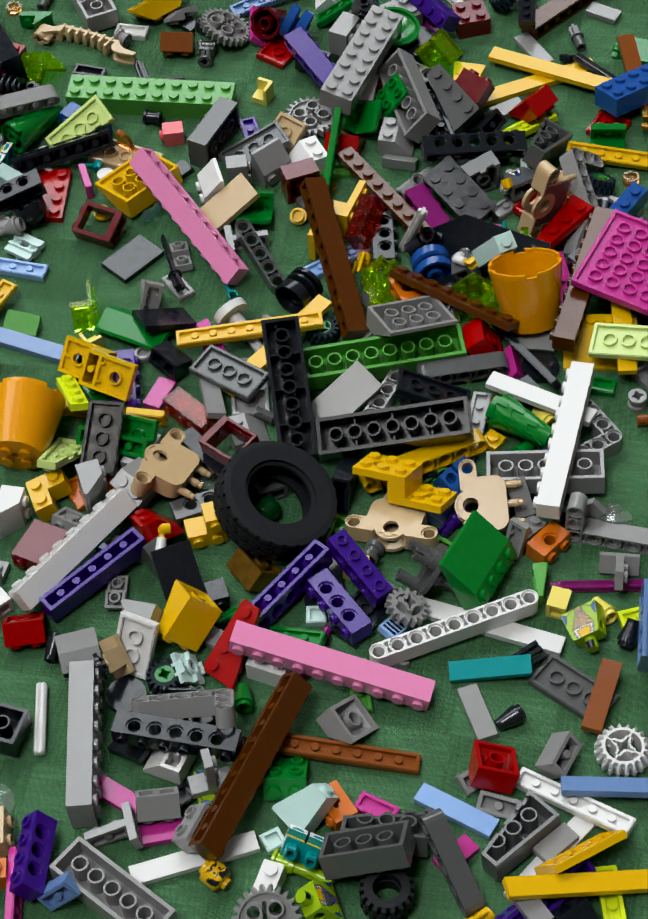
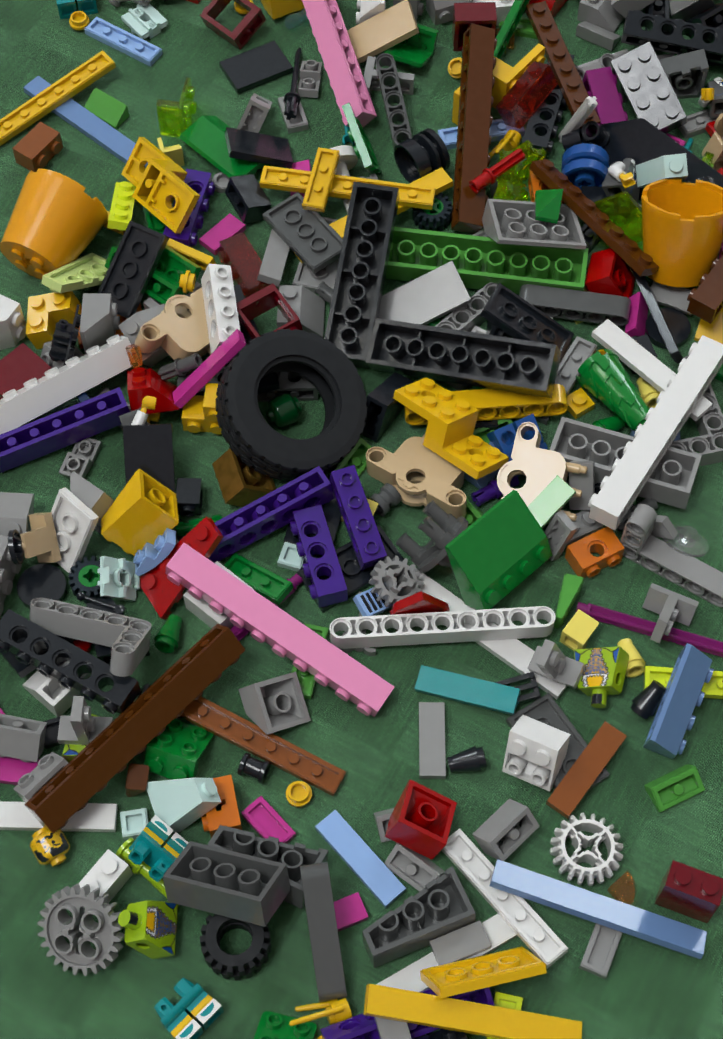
camera: 15 degrees right, 10 degrees up
none -> black hinge [49,304,81,366]
none -> clear orange tile [125,344,143,369]
none -> reddish brown slope [125,763,149,797]
none -> light blue slope [133,528,176,576]
none -> dark grey axle [158,353,203,380]
none -> dark pink tile [172,329,246,409]
none -> yellow plate [179,270,196,293]
none -> white brick [201,264,240,354]
none -> black bush [237,752,271,784]
none -> yellow plate [286,781,312,807]
none -> yellow tile [302,147,340,213]
none -> wing [342,103,382,175]
none -> red tile [390,591,450,615]
none -> red axle [469,149,525,194]
none -> white slope [502,715,571,792]
none -> tile [527,475,576,529]
none -> light grey bracket [527,639,586,689]
none -> green slope [535,189,563,224]

